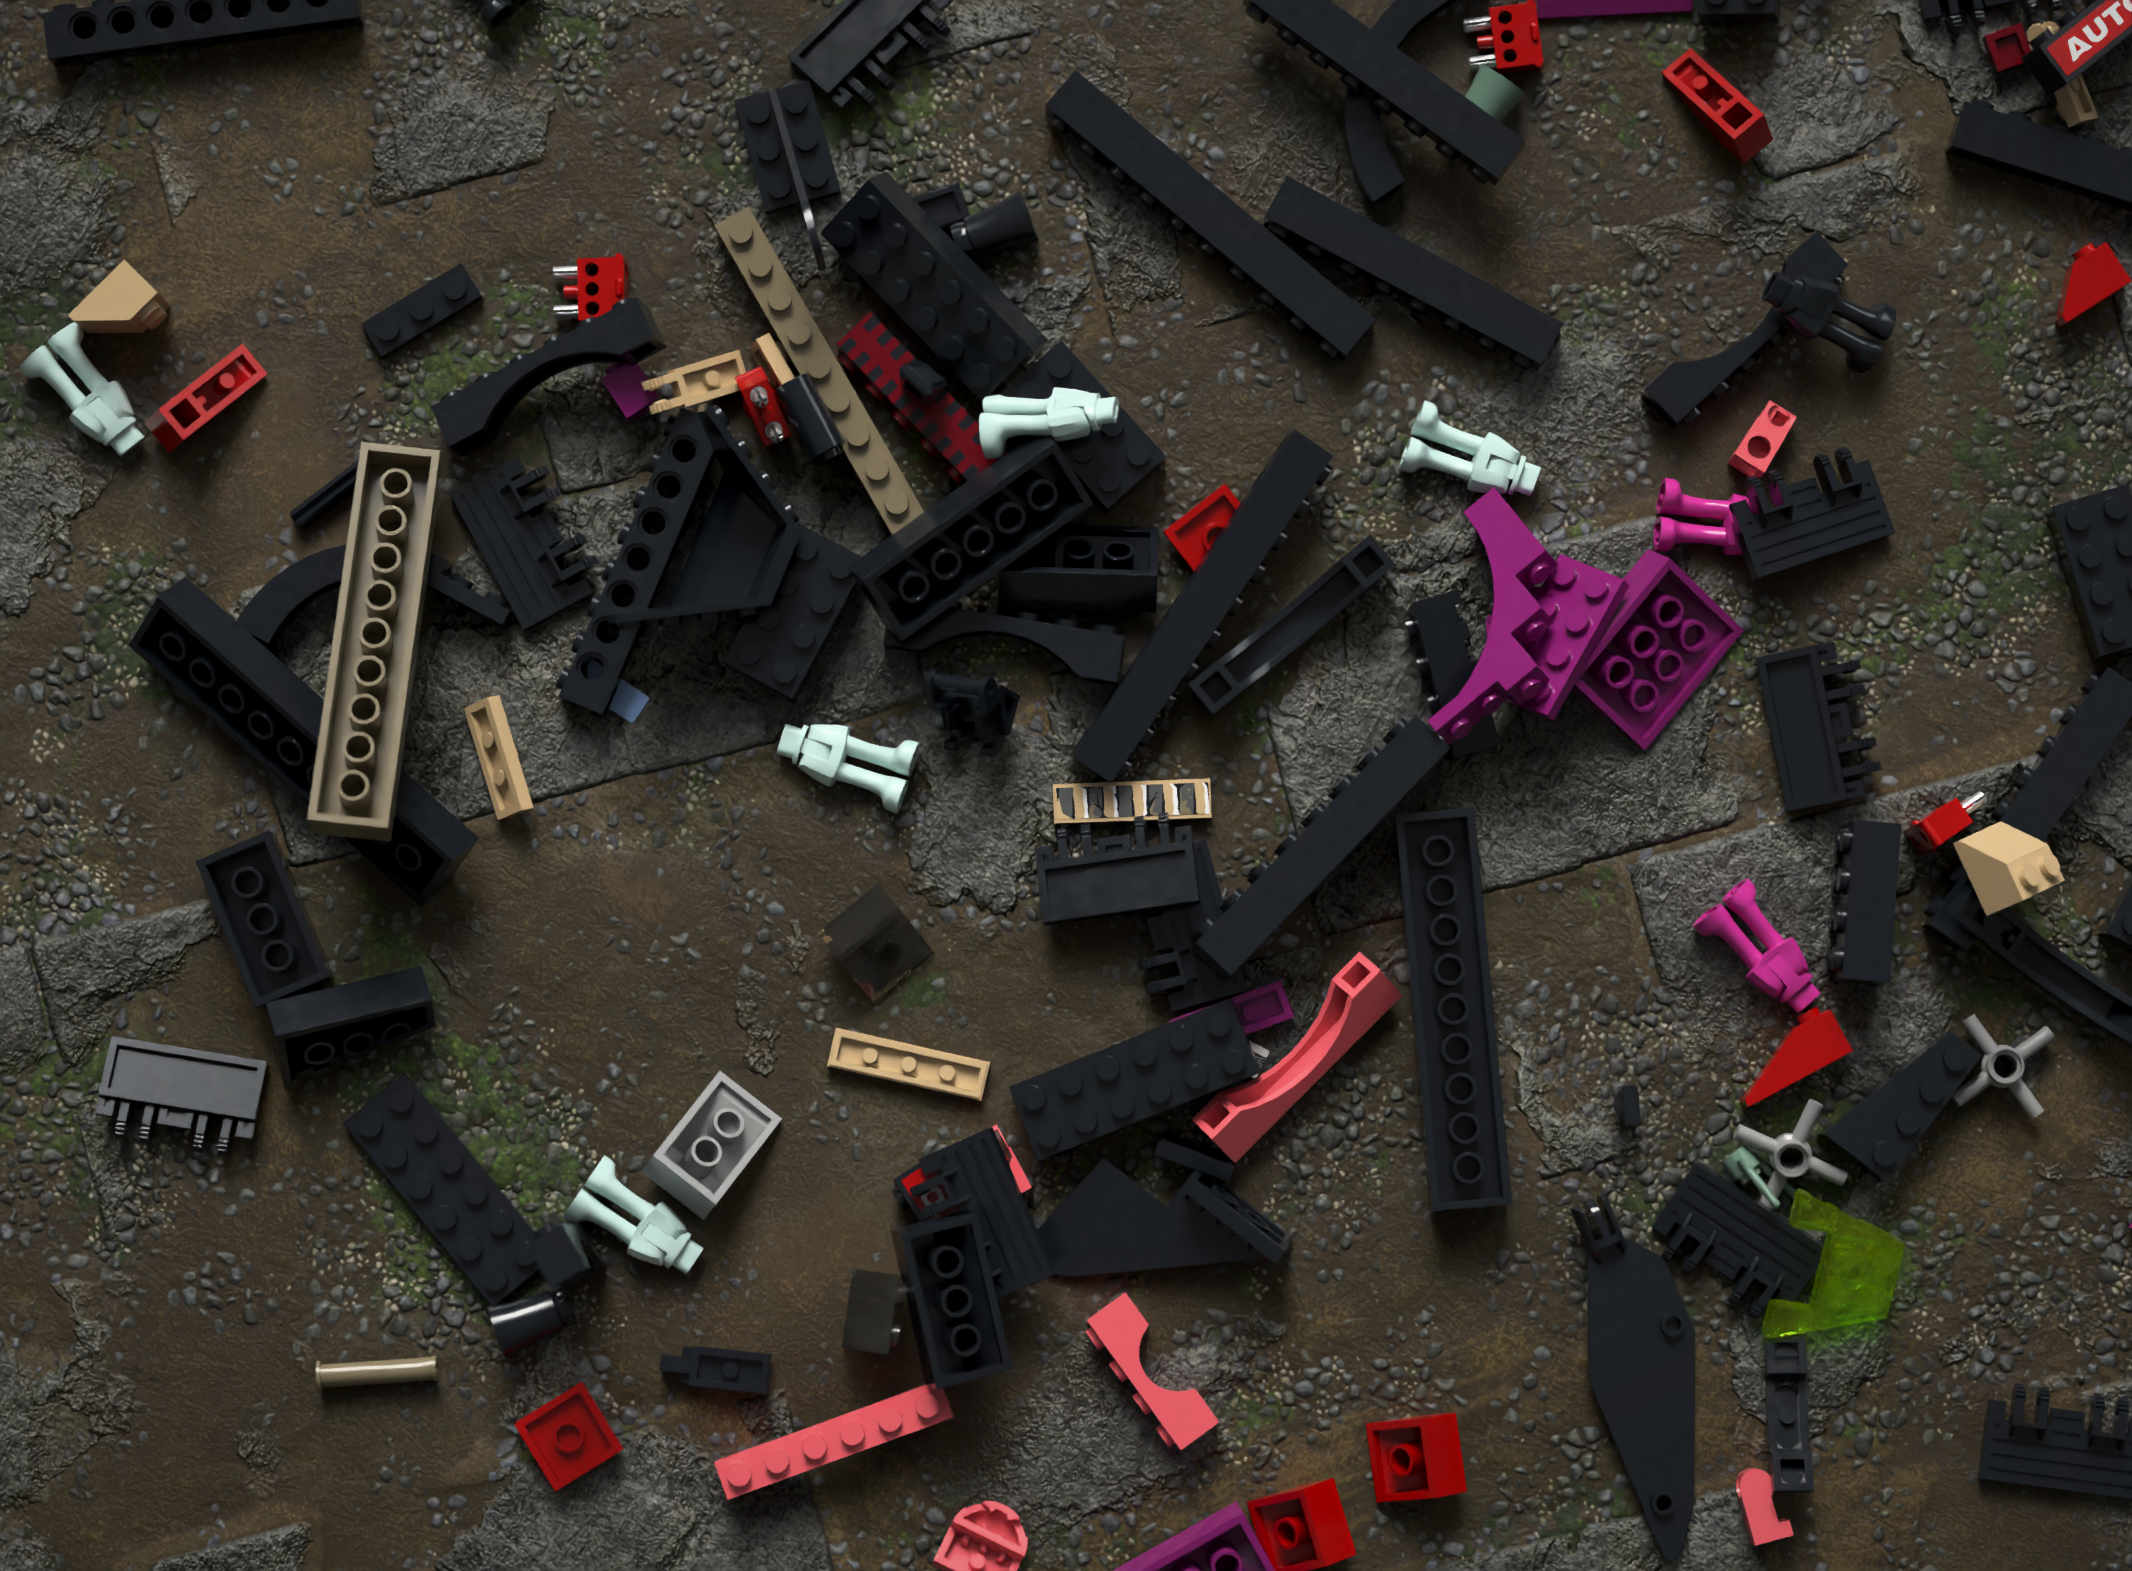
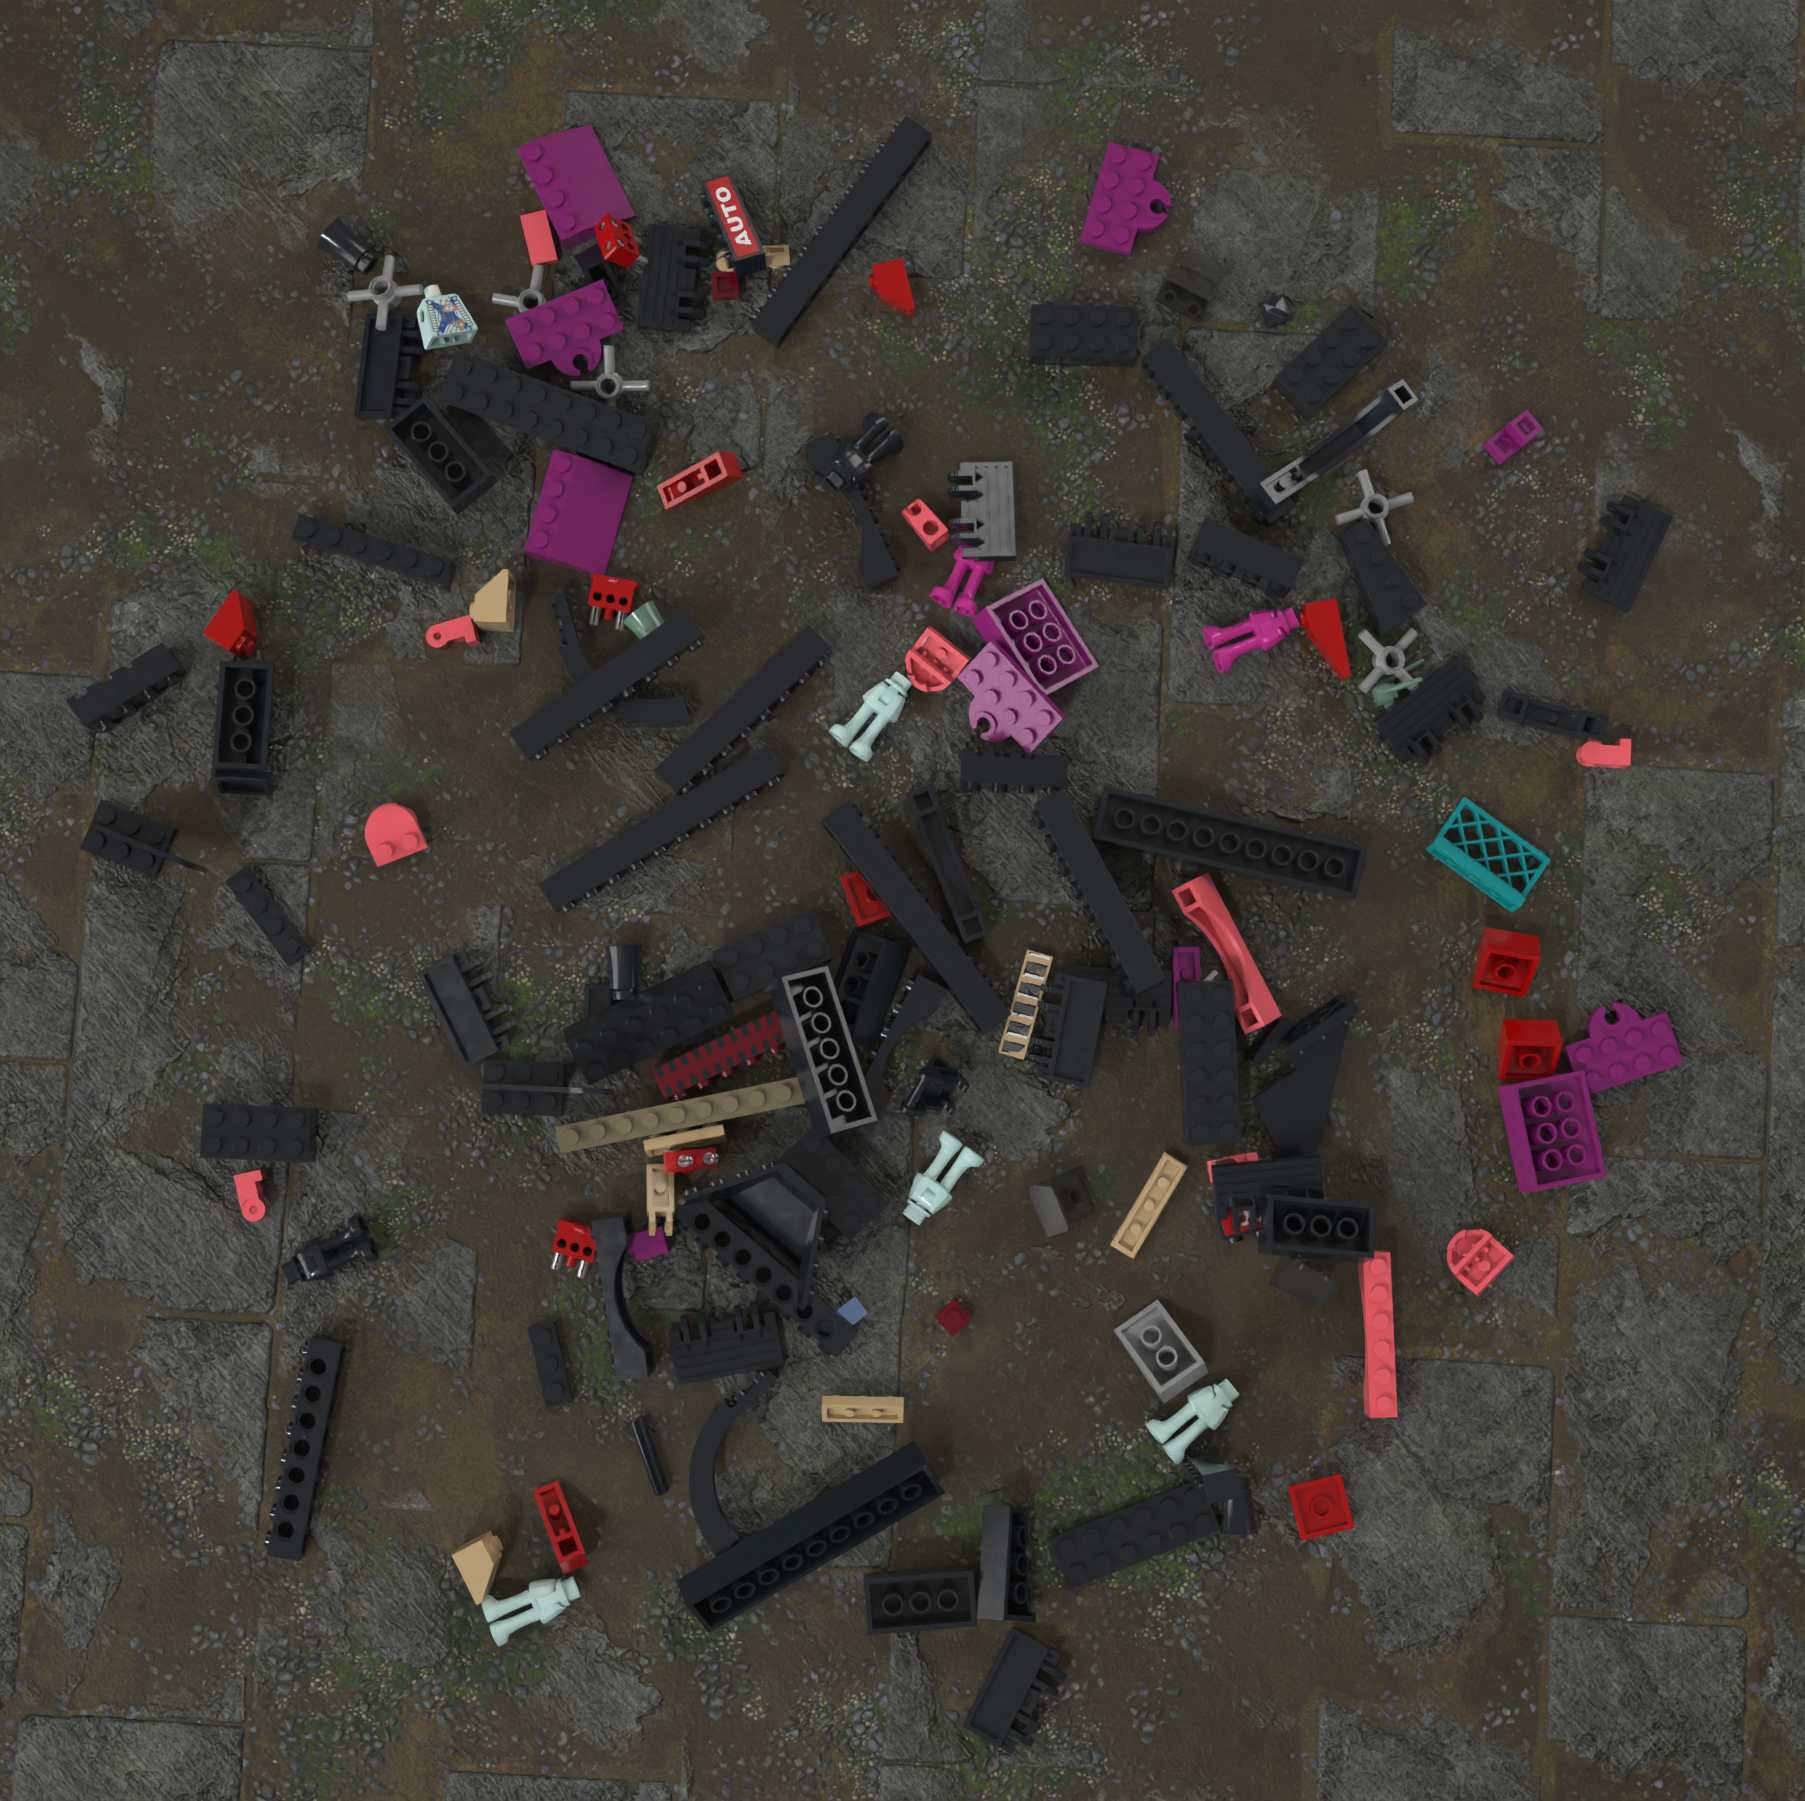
camera: 70 degrees left, 0 degrees up
dark tan brick [307,442,443,842] -> none
dark tan pin [316,1356,438,1392] -> none
black hinge [660,1345,772,1394] -> none
black brick [774,373,846,465] -> none
black slope [899,360,948,407] -> none
light aqua piece [979,387,1119,459] -> none
coral arch [1085,1292,1219,1450] -> none
magenta arch [1427,487,1558,745] -> none
black wing [1570,1193,1695,1561] -> none
black tile [1613,1085,1641,1126] -> none
clear neon green wing [1762,1189,1905,1338] -> none
red piece [1904,791,1987,855] -> none
tan slope [1953,822,2065,916] -> none
none -> coral slope [905,626,971,692]
none -> dark red plate [934,1298,972,1337]
none -> teal fence [1425,797,1551,913]

